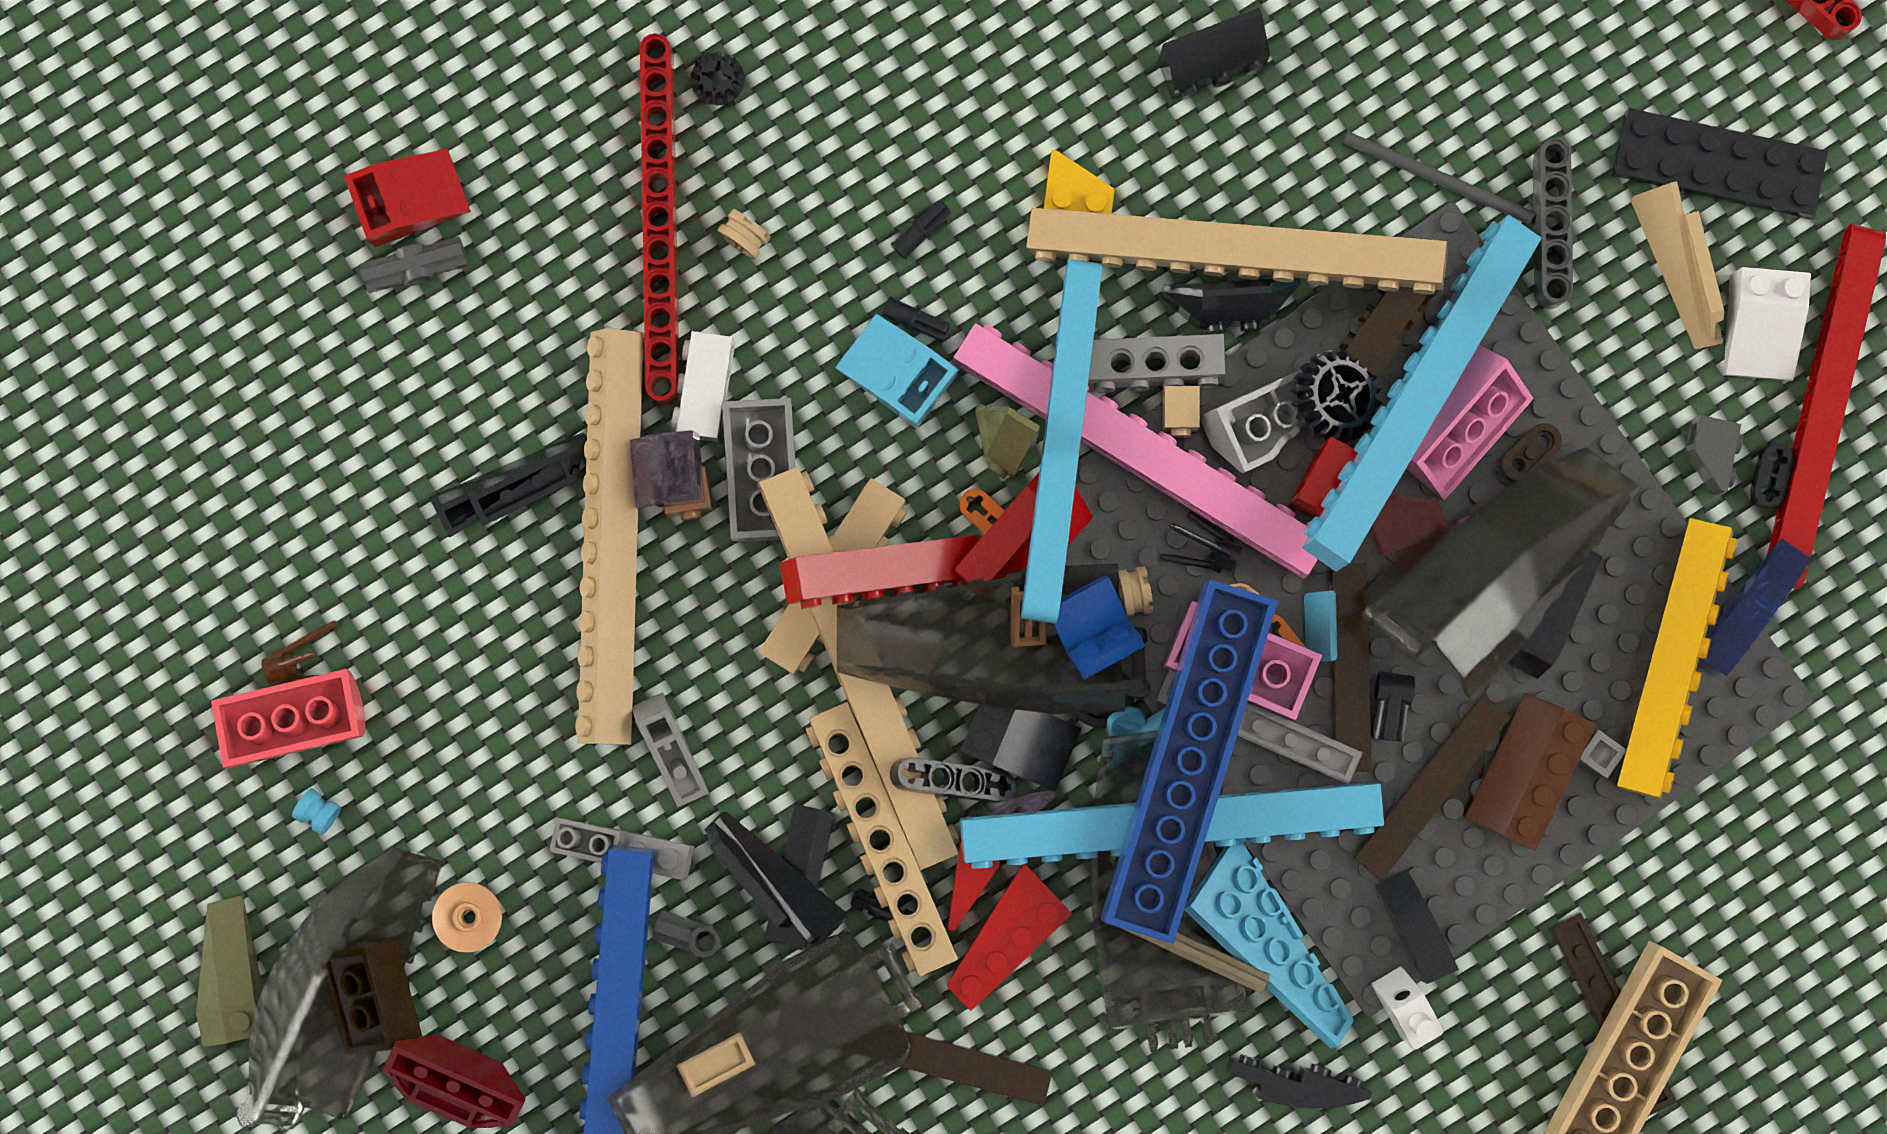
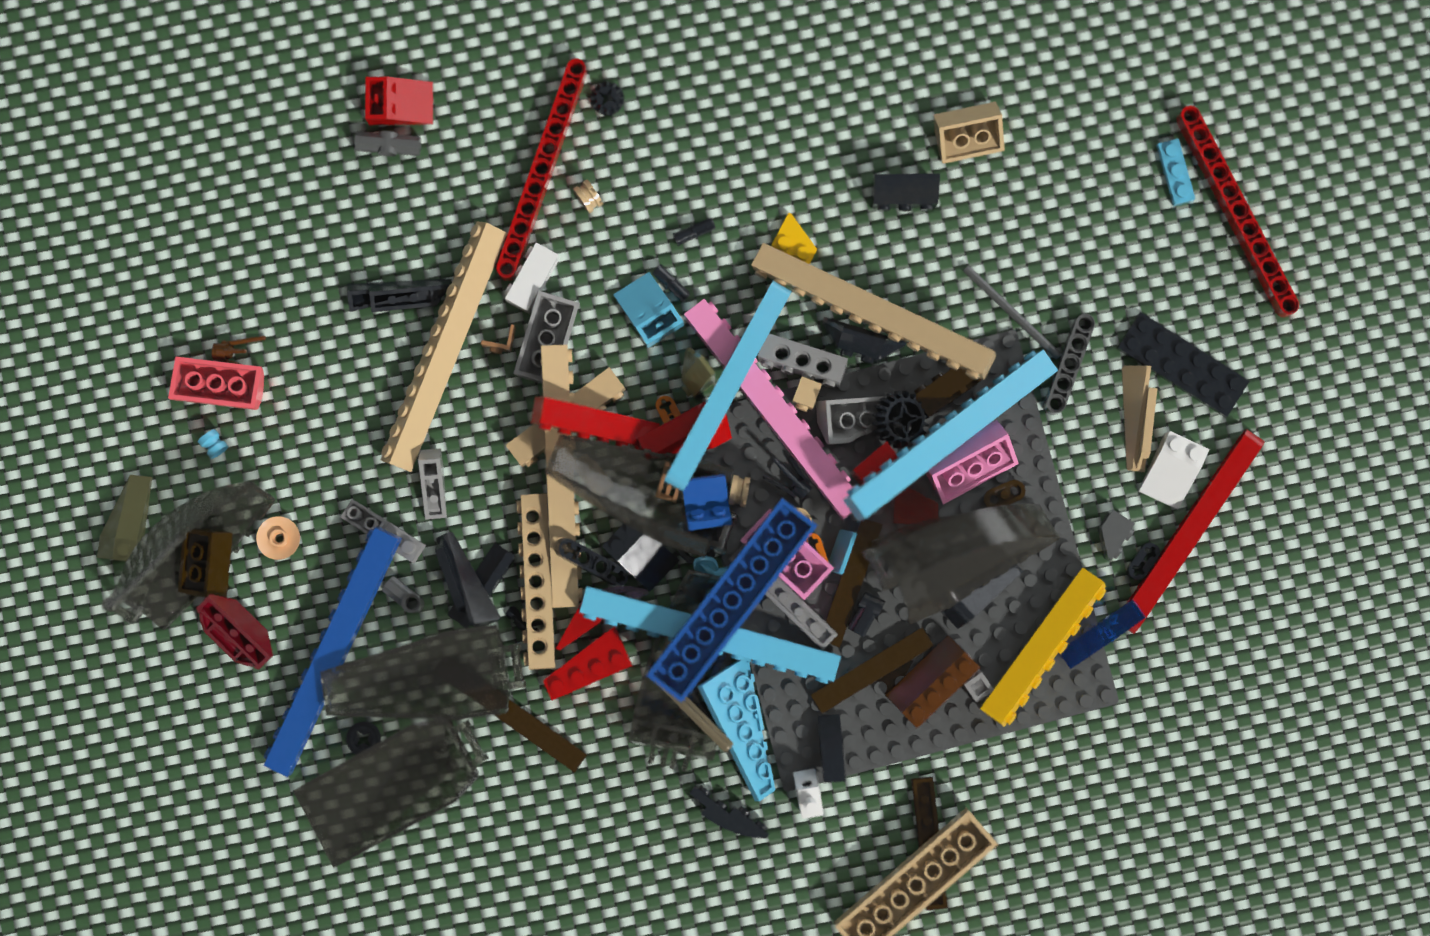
camera: 15 degrees right, 0 degrees up
slope [630,430,705,509] -> none
tan tile [676,1033,755,1097] -> none

